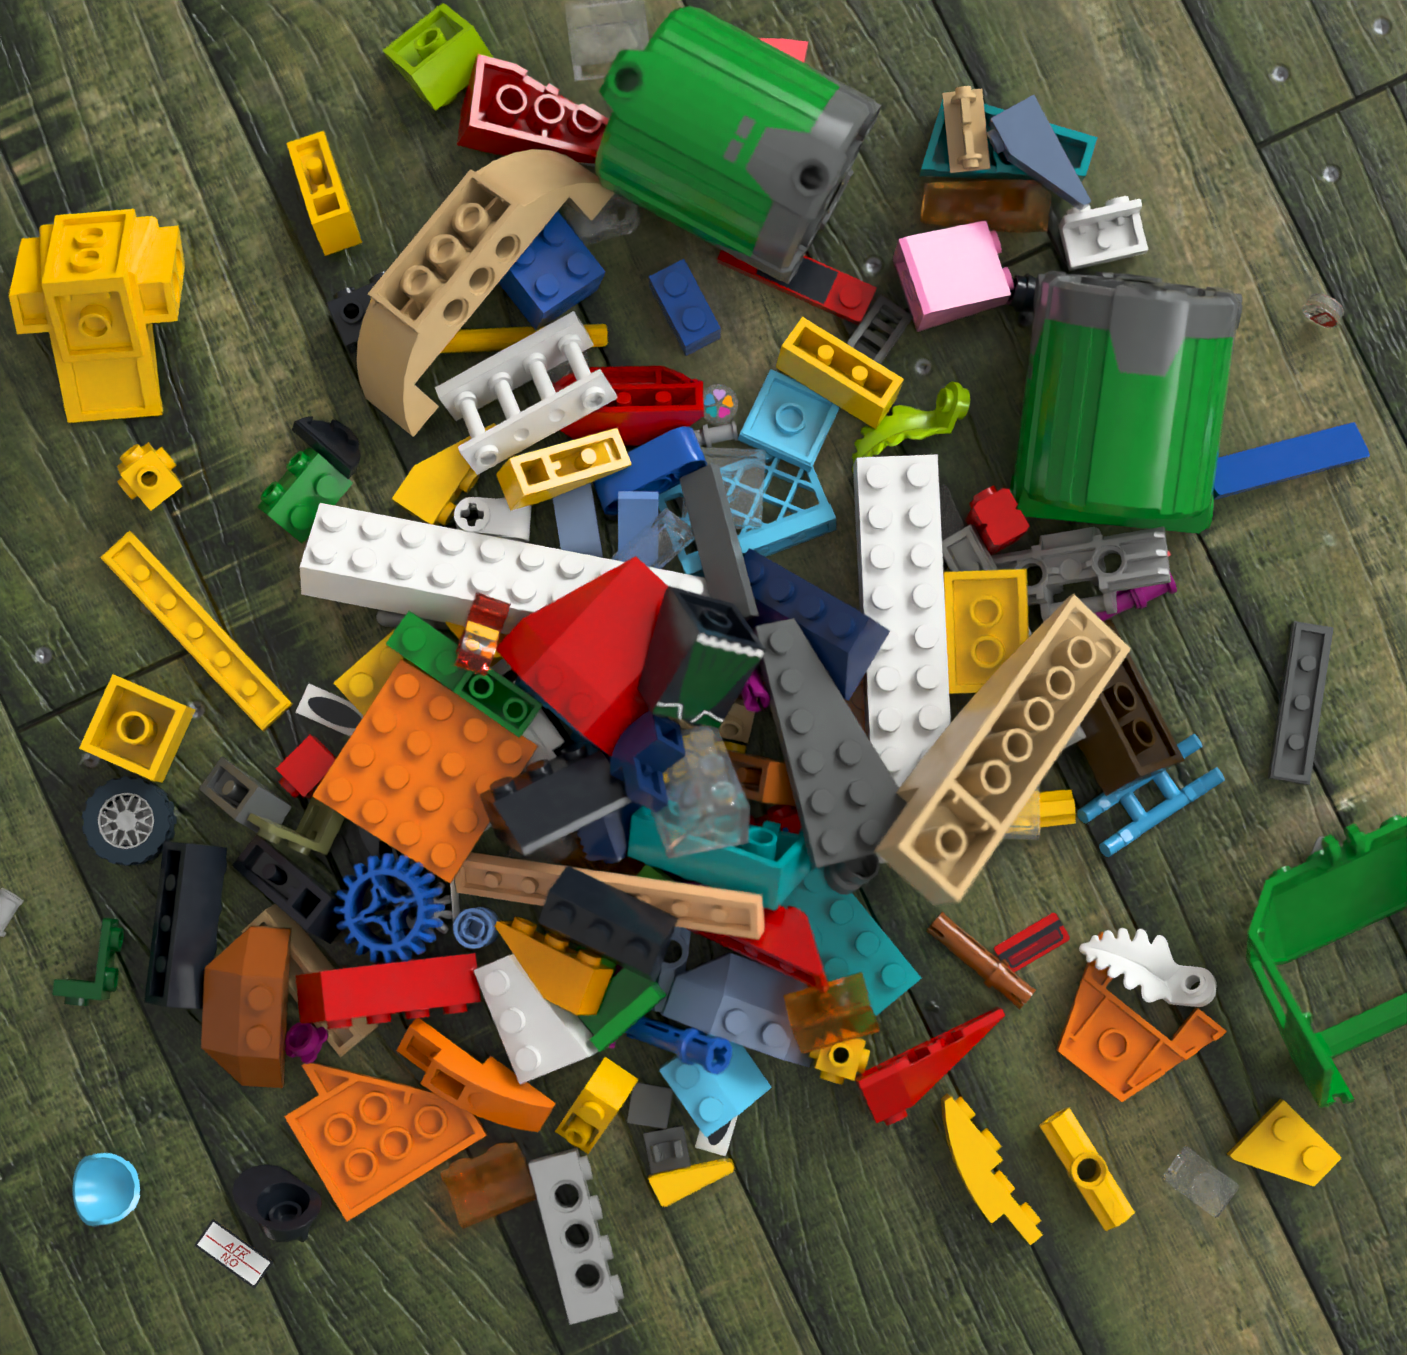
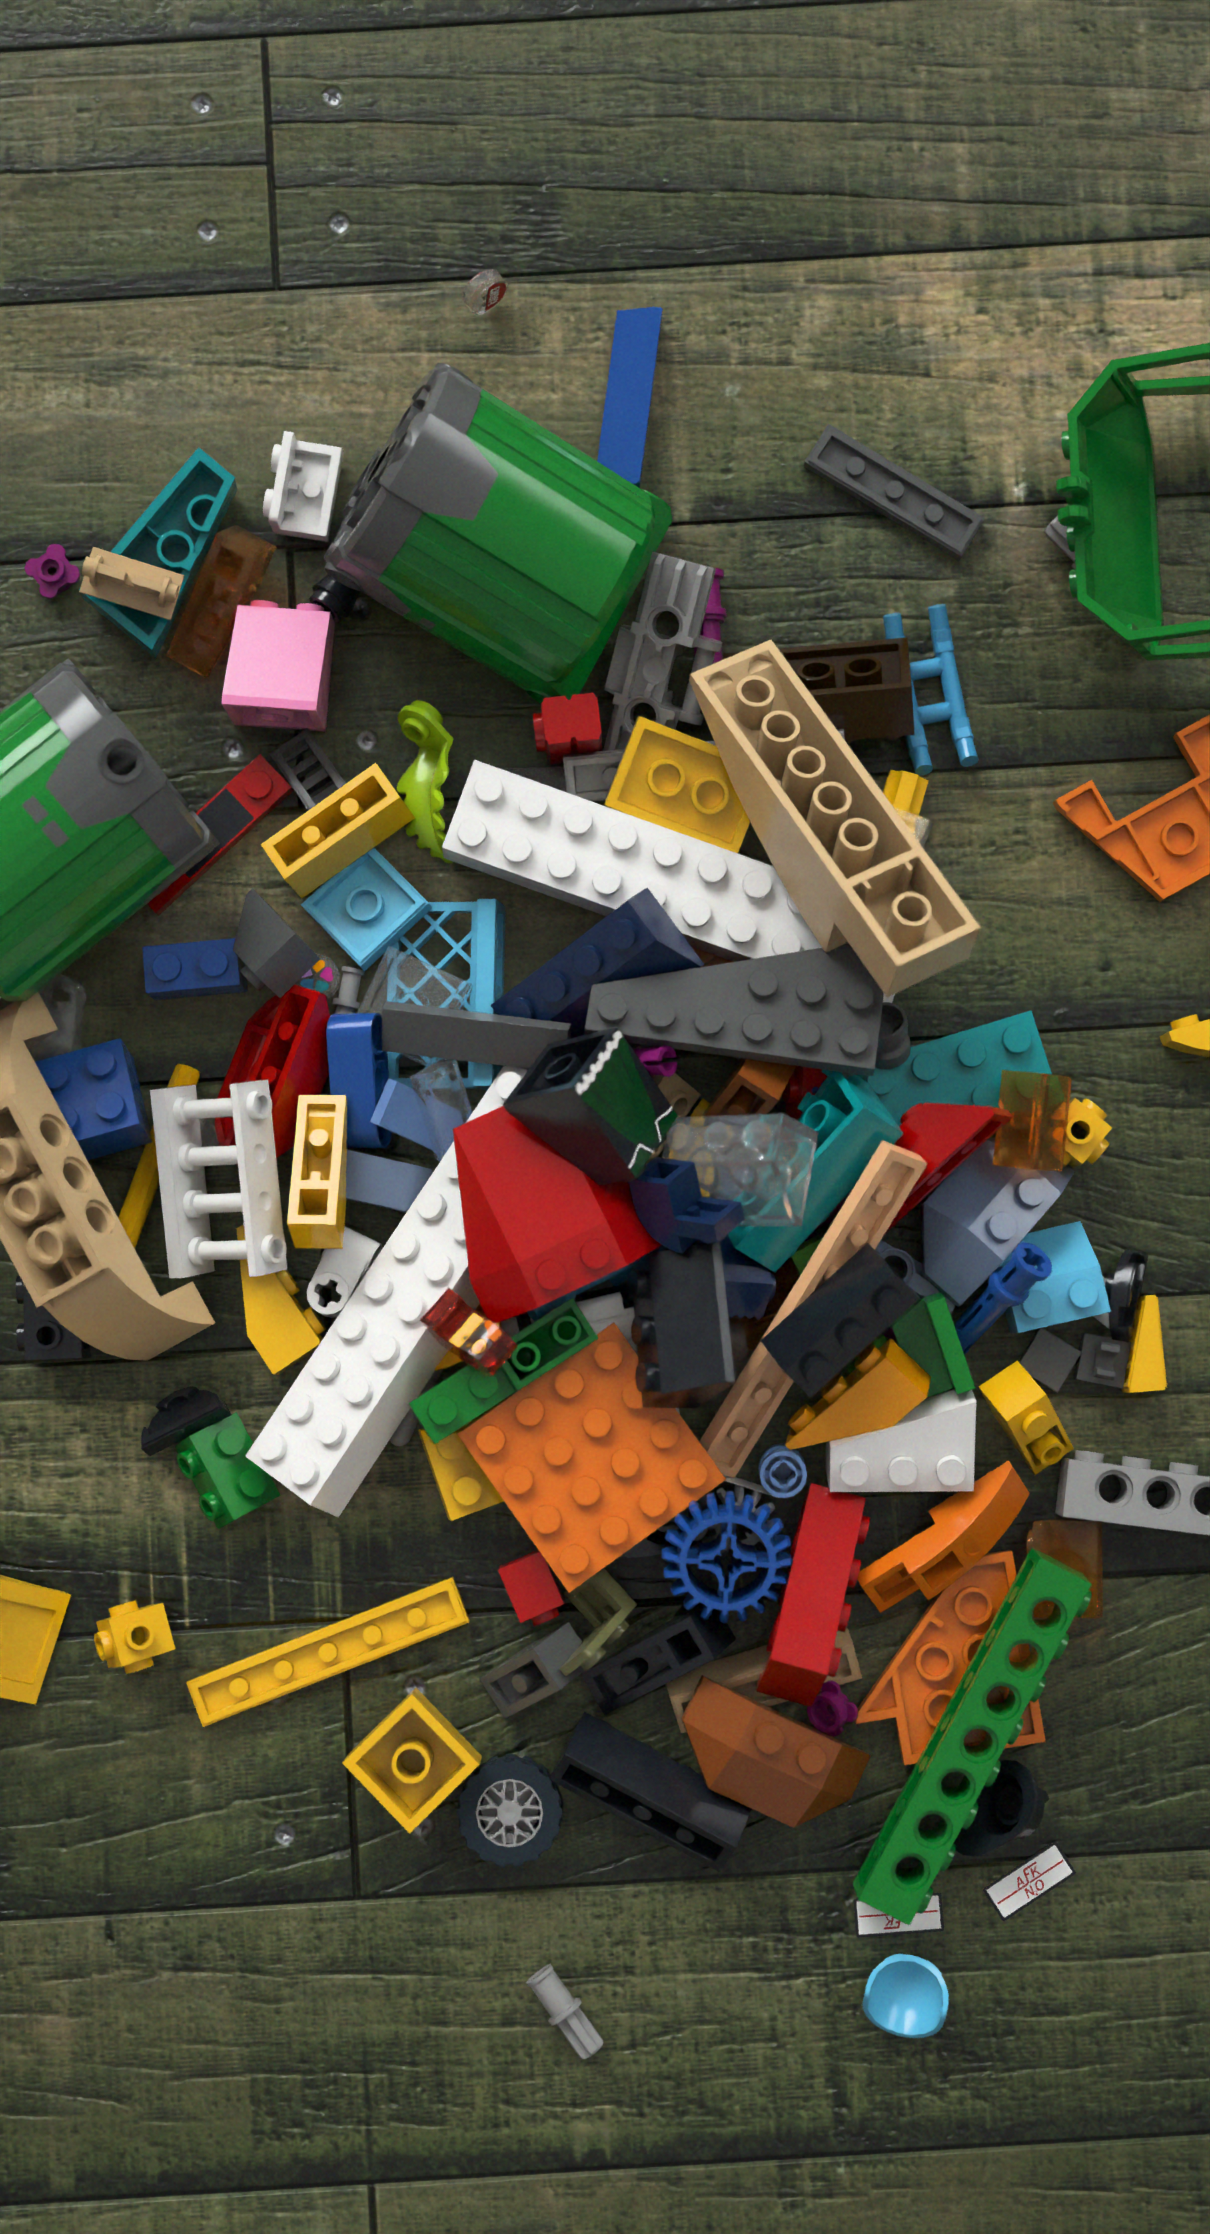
camera: 65 degrees left, 0 degrees up
dark green bracket [52,918,124,1006] -> none
sticker [296,684,364,737] -> none
red wedge [855,1007,1005,1126] -> none
dark orange pin [926,911,1036,1009] -> none
sand blue slope [986,95,1091,211] -> none
sticker [994,912,1070,972] -> none
white plant [1079,928,1217,1007] -> none
none -> magenta plate [25,544,80,599]
none -> dark grey slope [233,888,320,998]
none -> green brick [853,1547,1092,1926]
none -> white sticker [853,1892,944,1938]
none -> black plate [1105,1249,1148,1342]

